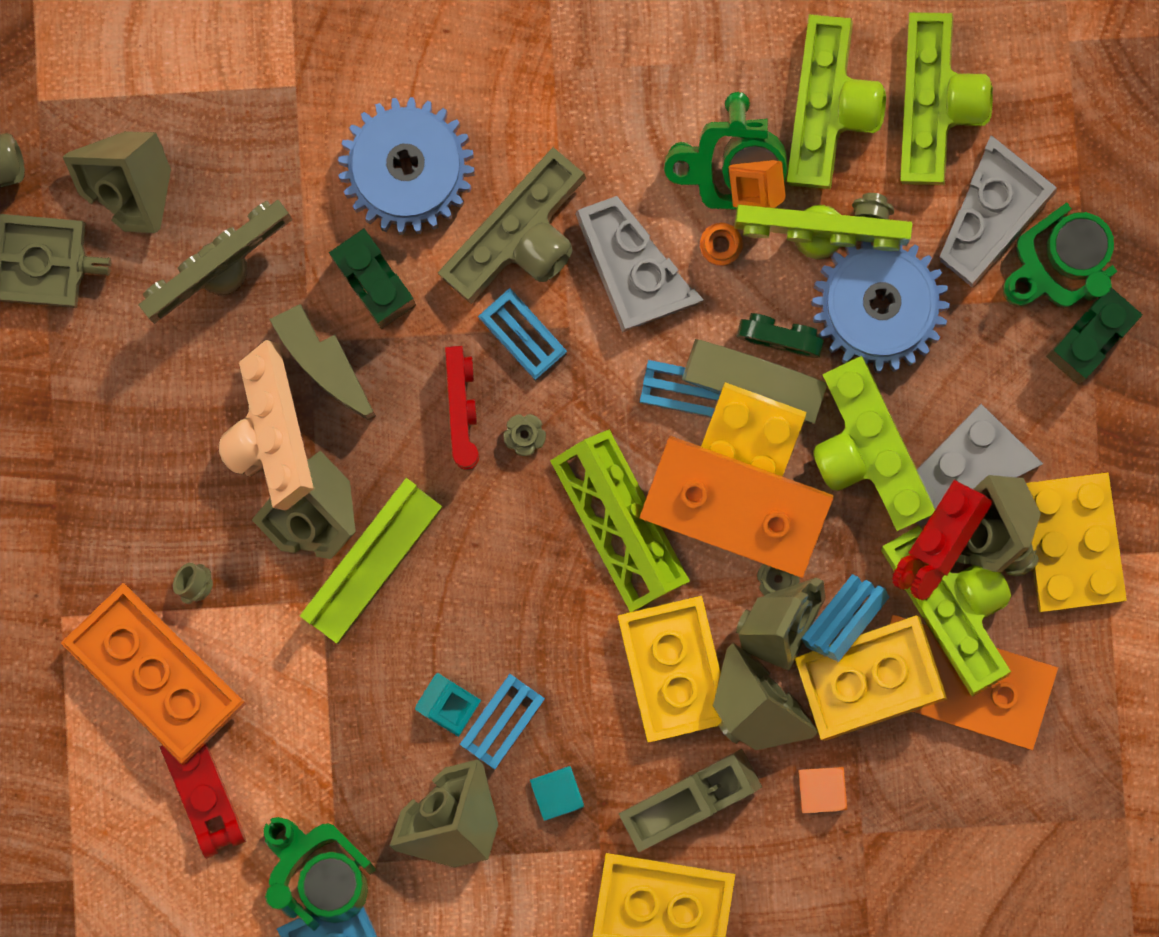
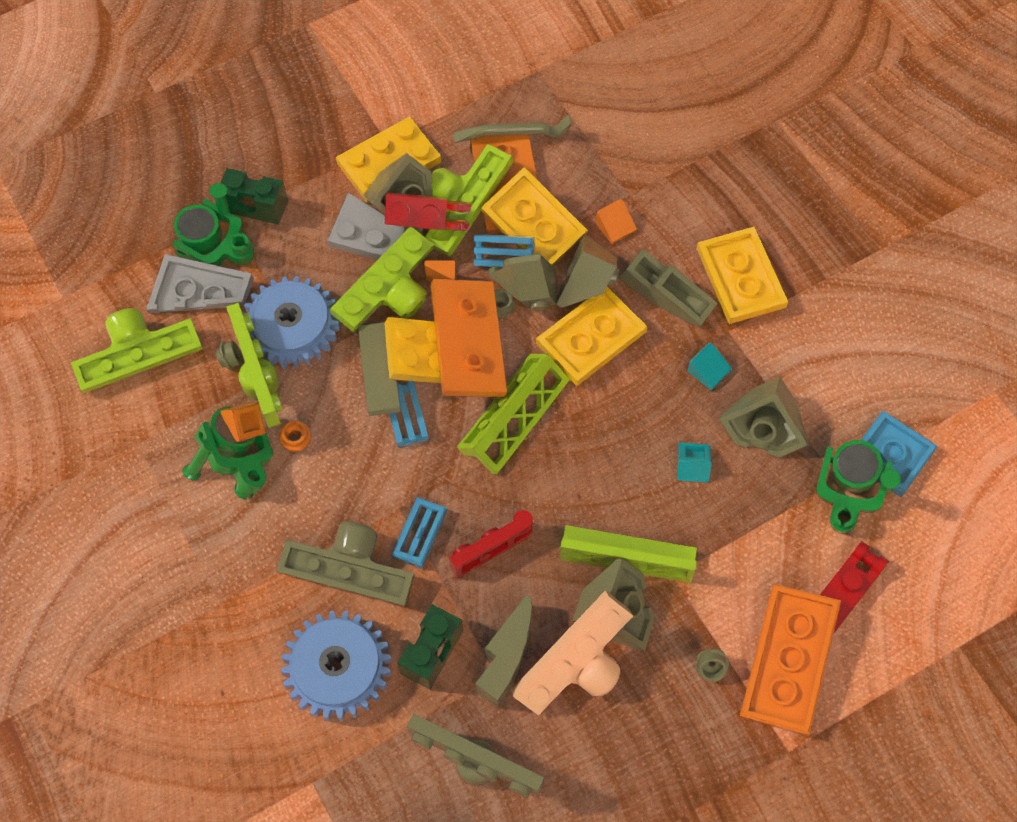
camera: 115 degrees left, 20 degrees down
dark azure tile [459,674,545,769] -> none
olive plate [503,414,546,456] -> none
light grey wing [575,196,703,332] -> none
dark green plate [736,313,824,358] -> none
lime plate [787,15,886,189] -> none
none -> orange slope [424,260,457,283]
none -> olive piece [453,115,571,143]

